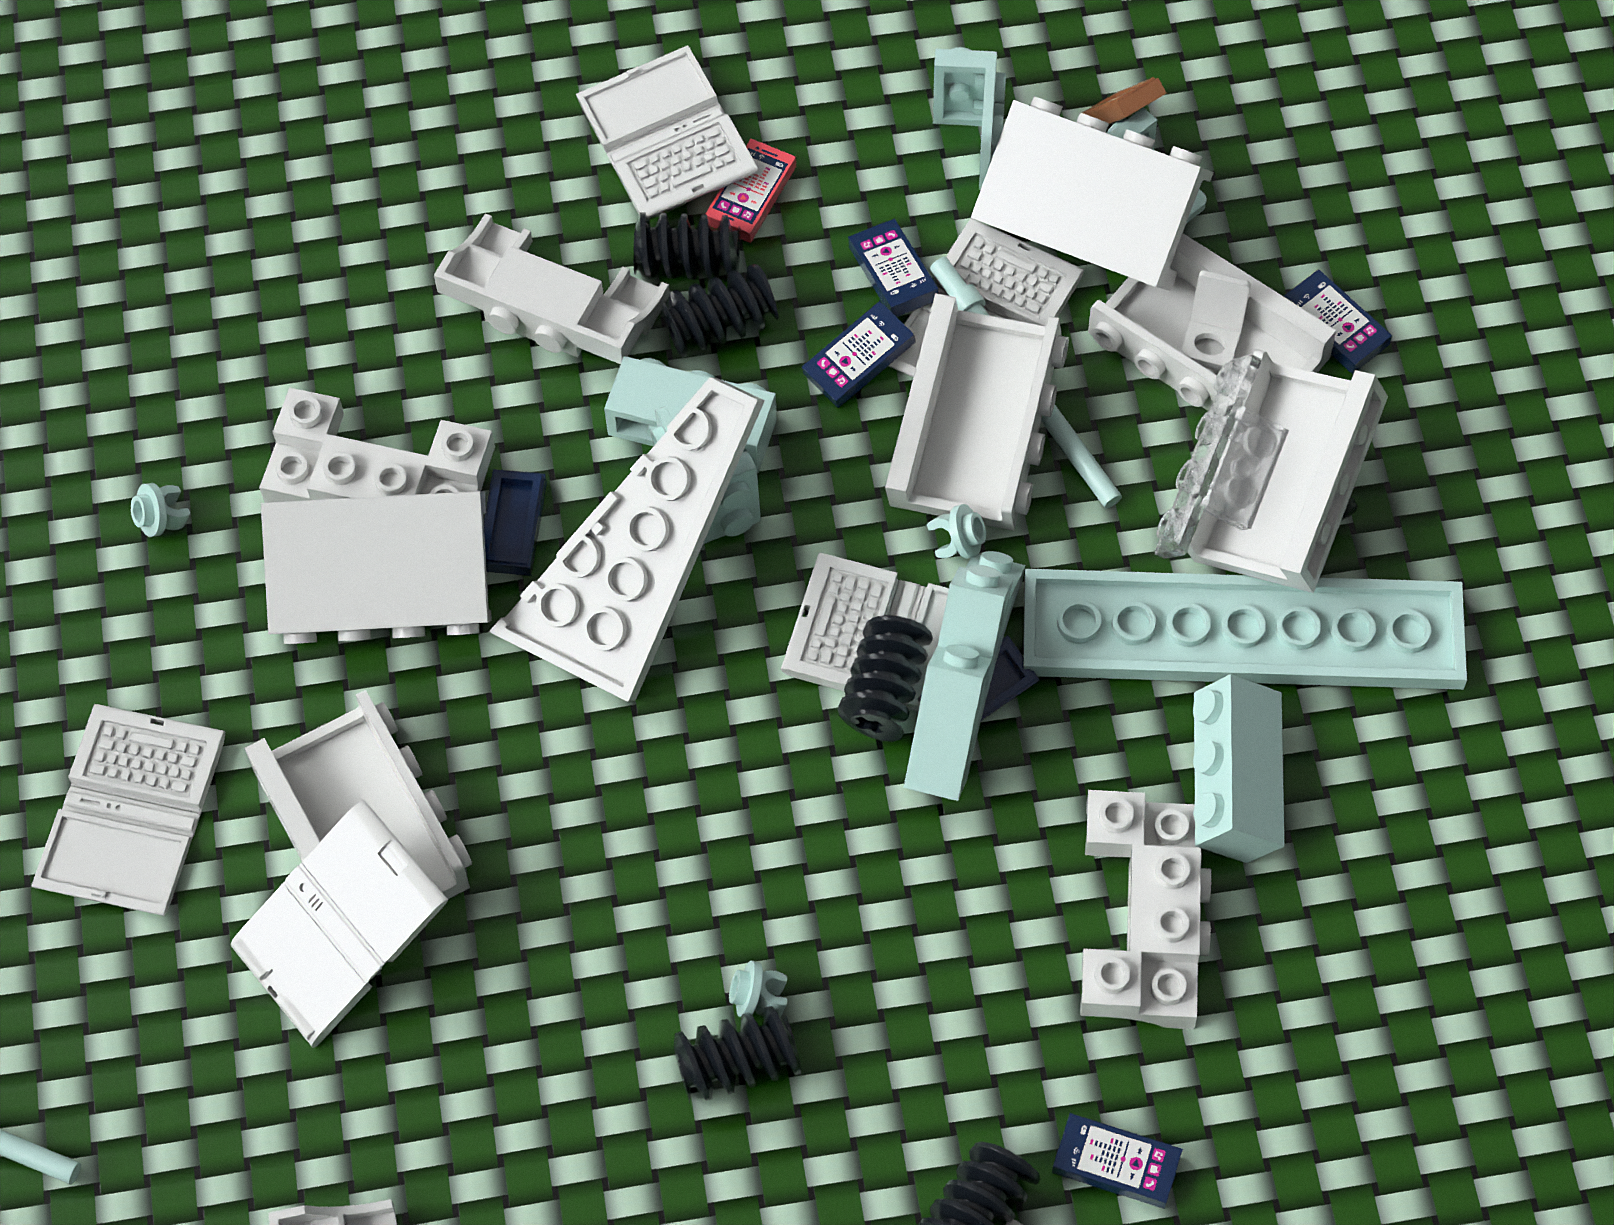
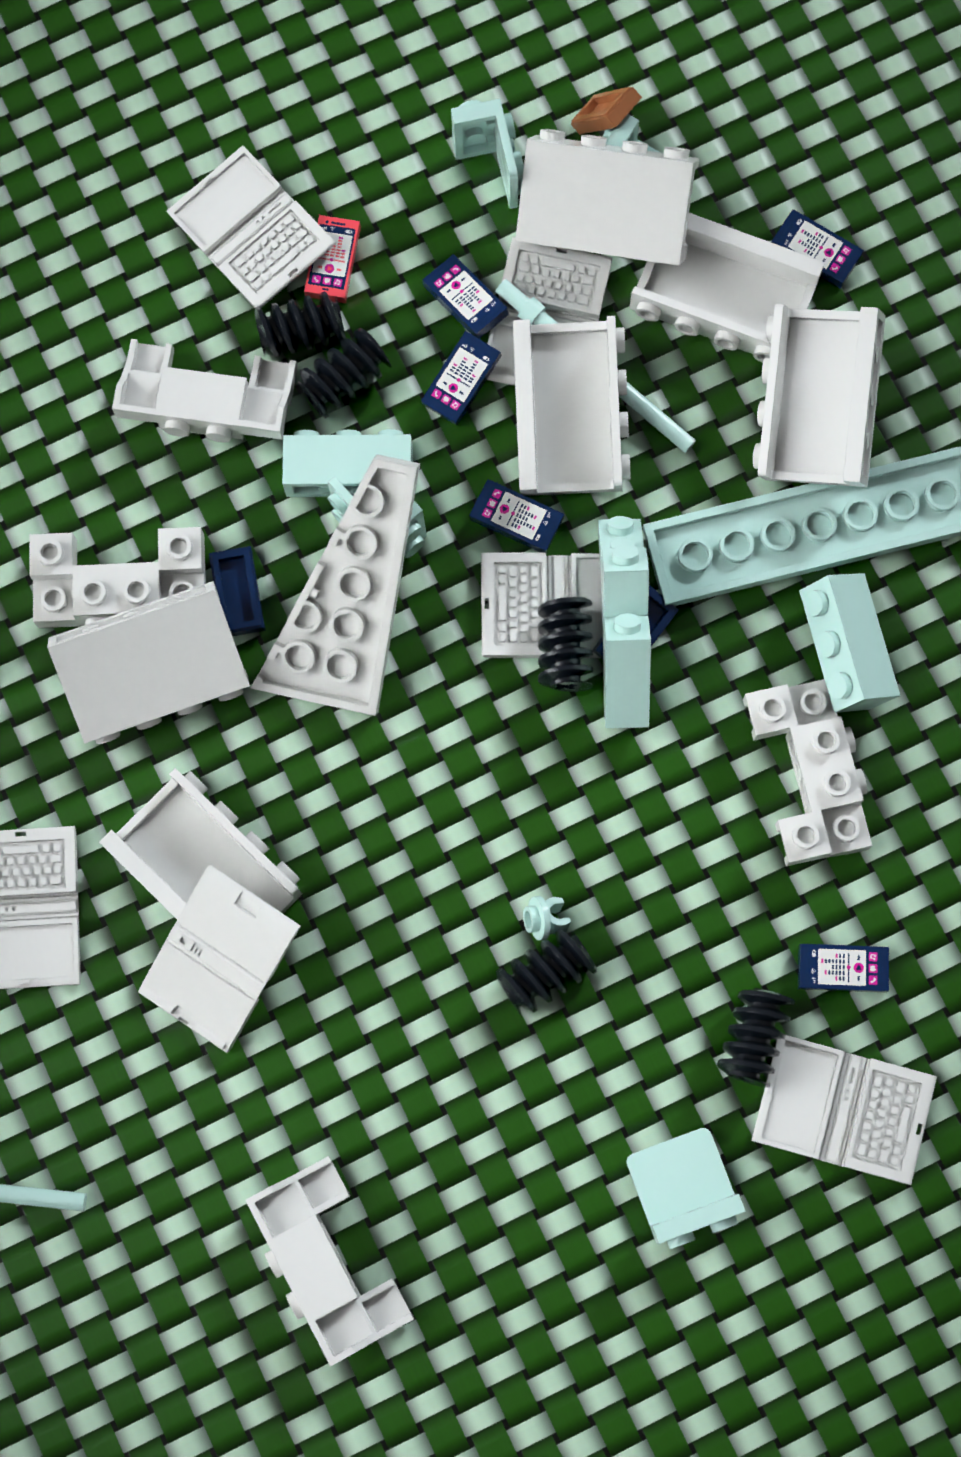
camera: 15 degrees left, 15 degrees up
light aqua plate [927,504,986,558] -> none
clear bracket [1155,354,1289,559] -> none
white bracket [1180,271,1251,372] -> none
none -> tile [469,479,564,553]

